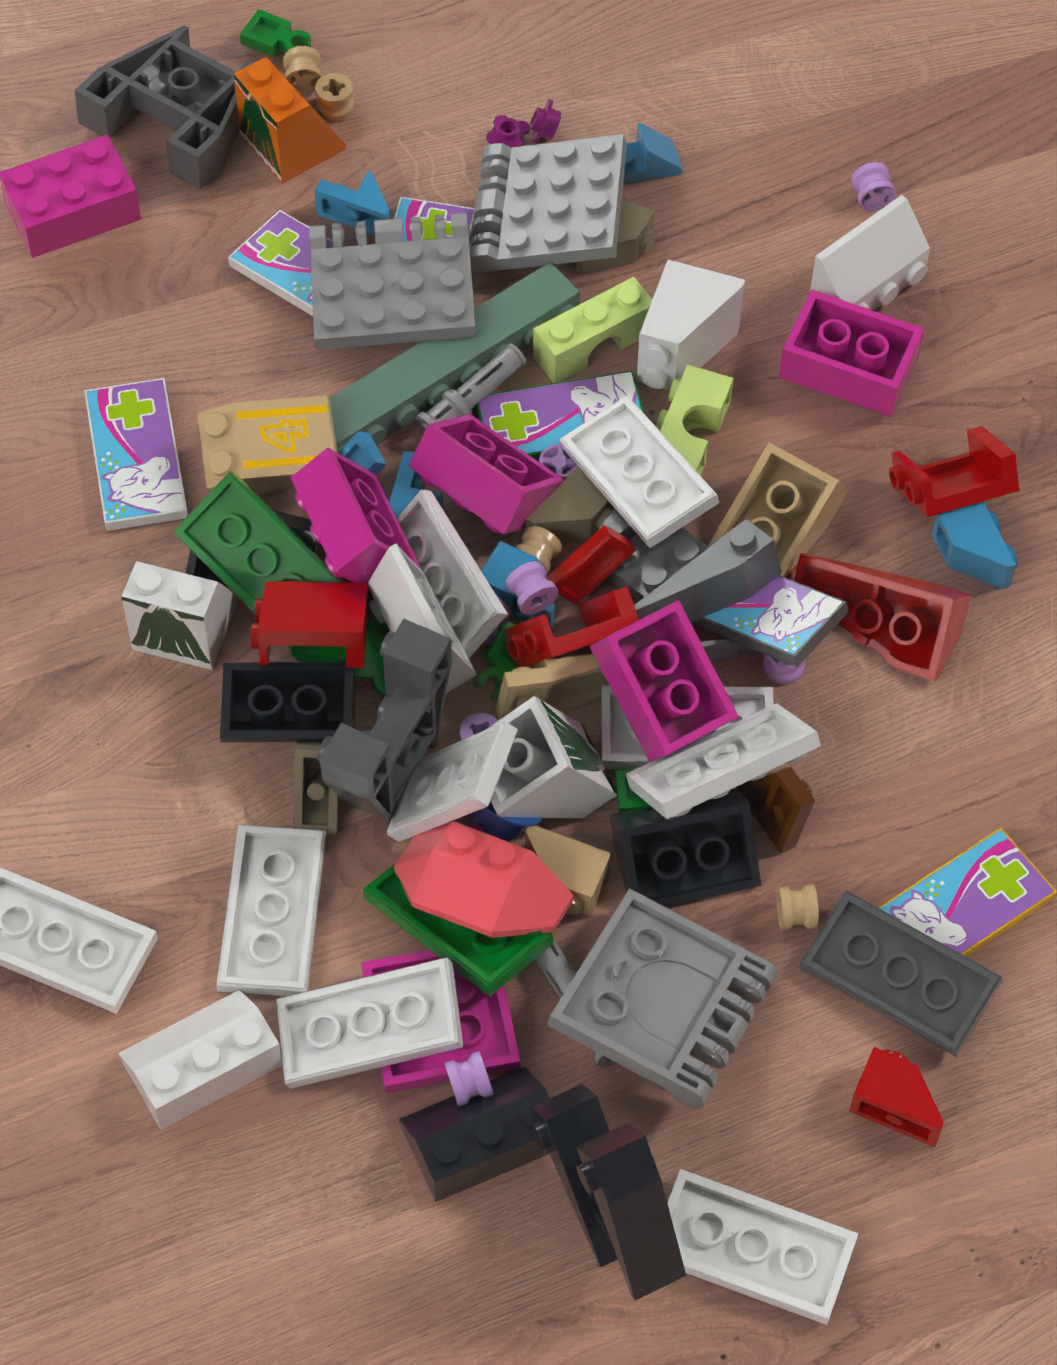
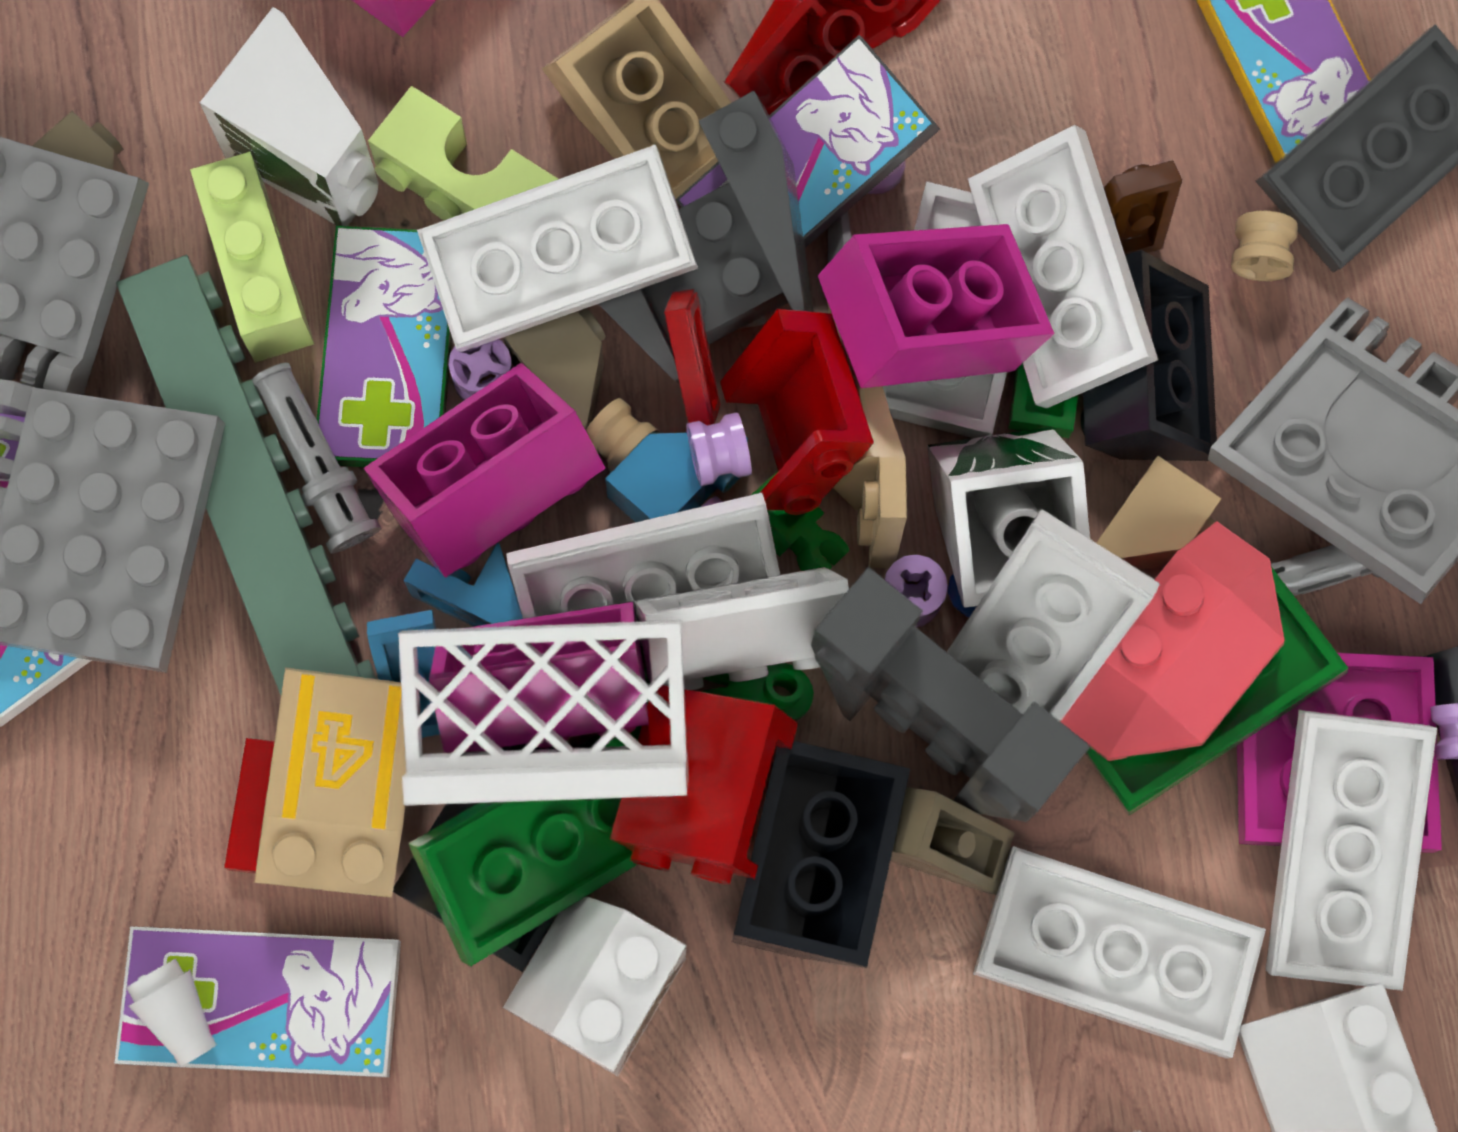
camera: 80 degrees left, 15 degrees up
none -> white cone [126,959,217,1067]
none -> white fence [398,620,689,805]

